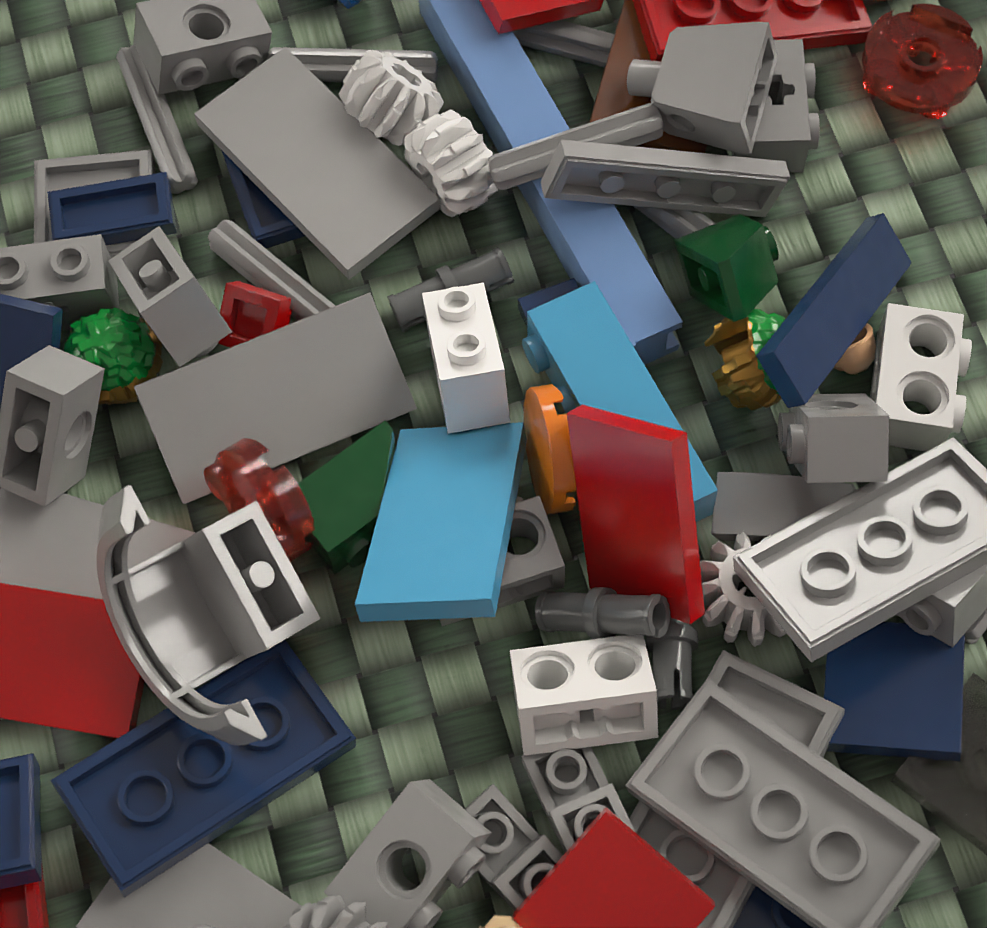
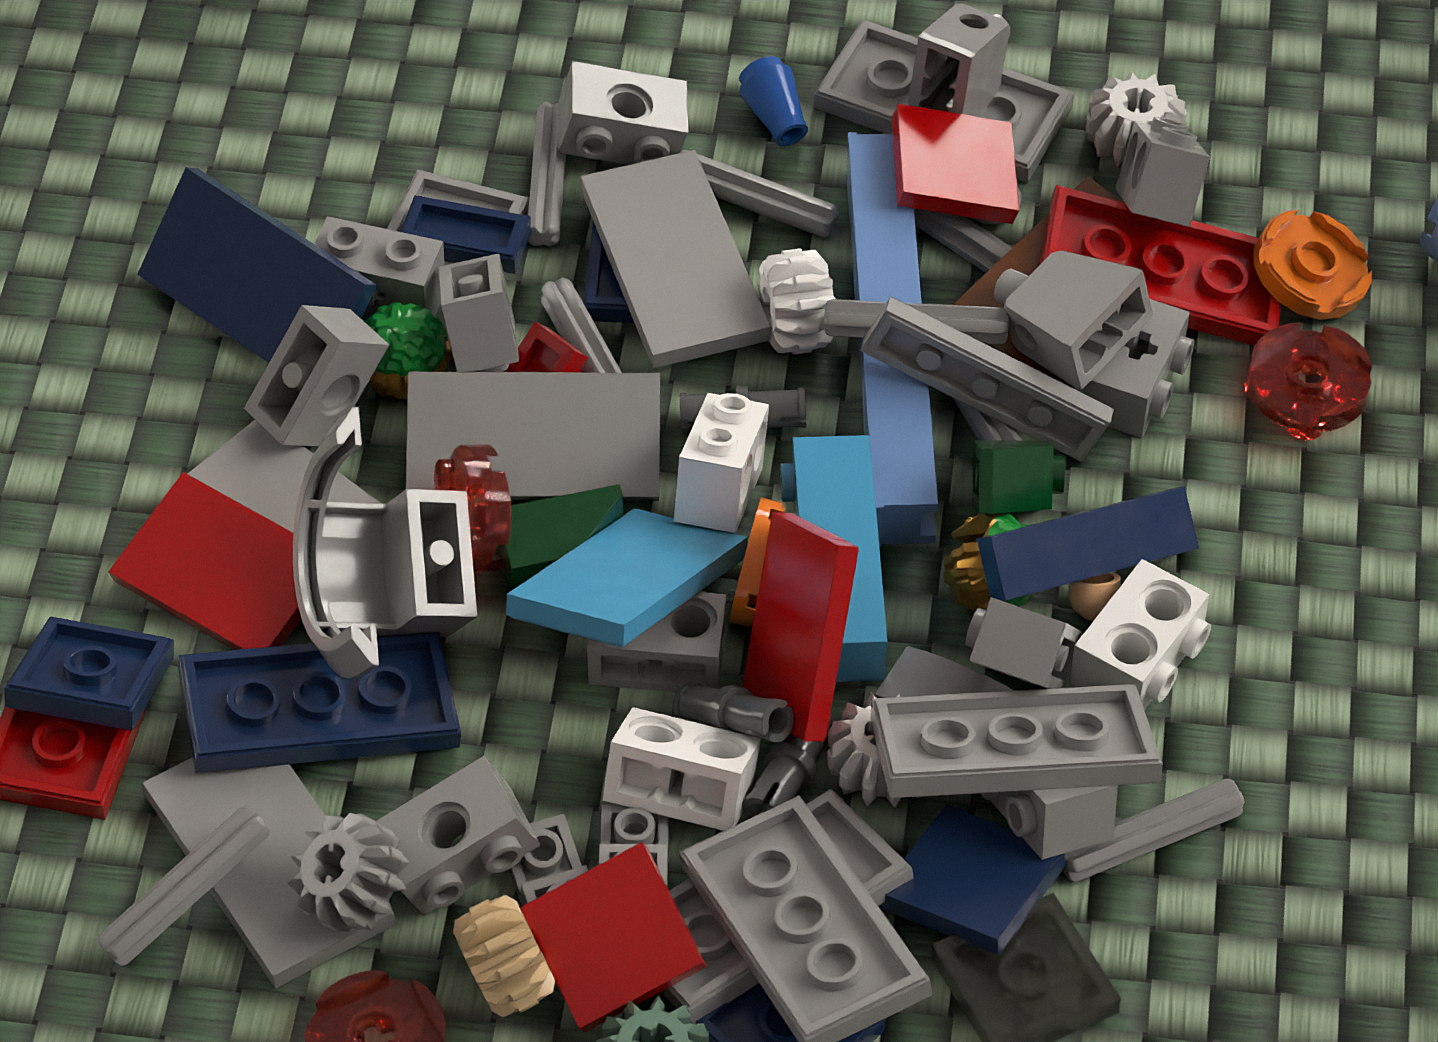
camera: 20 degrees right, 15 degrees down
white gear [339,50,444,146] -> none

